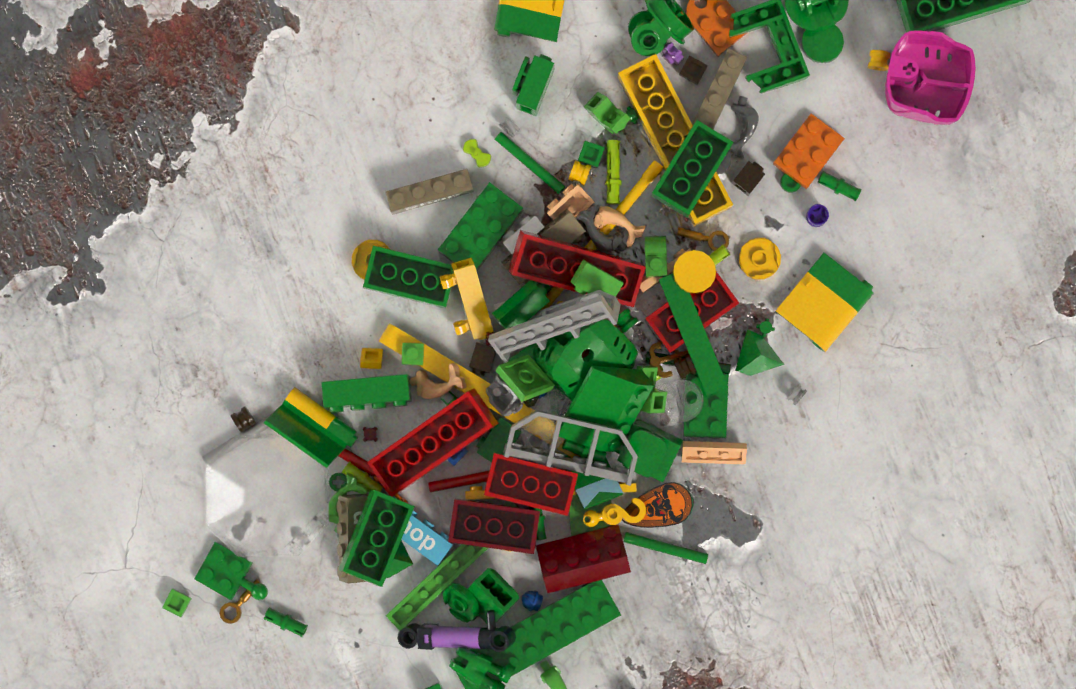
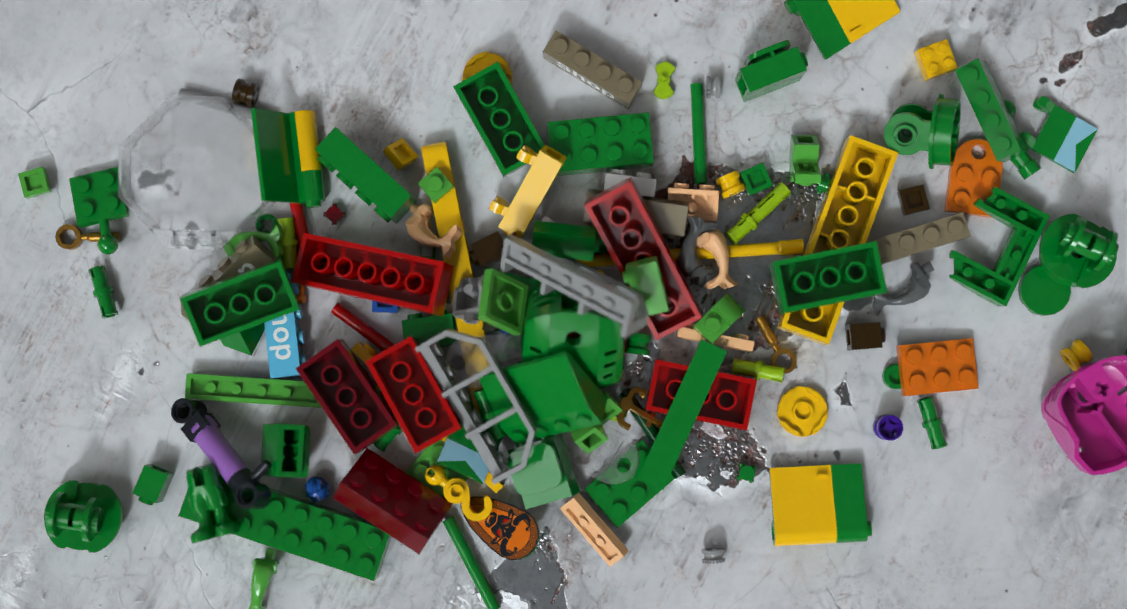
camera: 45 degrees right, 0 degrees up
green tile [443,583,480,623] -> none
medium lavender plate [662,42,684,66] -> none
yellow tile [673,250,716,293] -> none
dark brown wheel [674,354,697,379] -> none
green slope [735,330,785,376] -> none

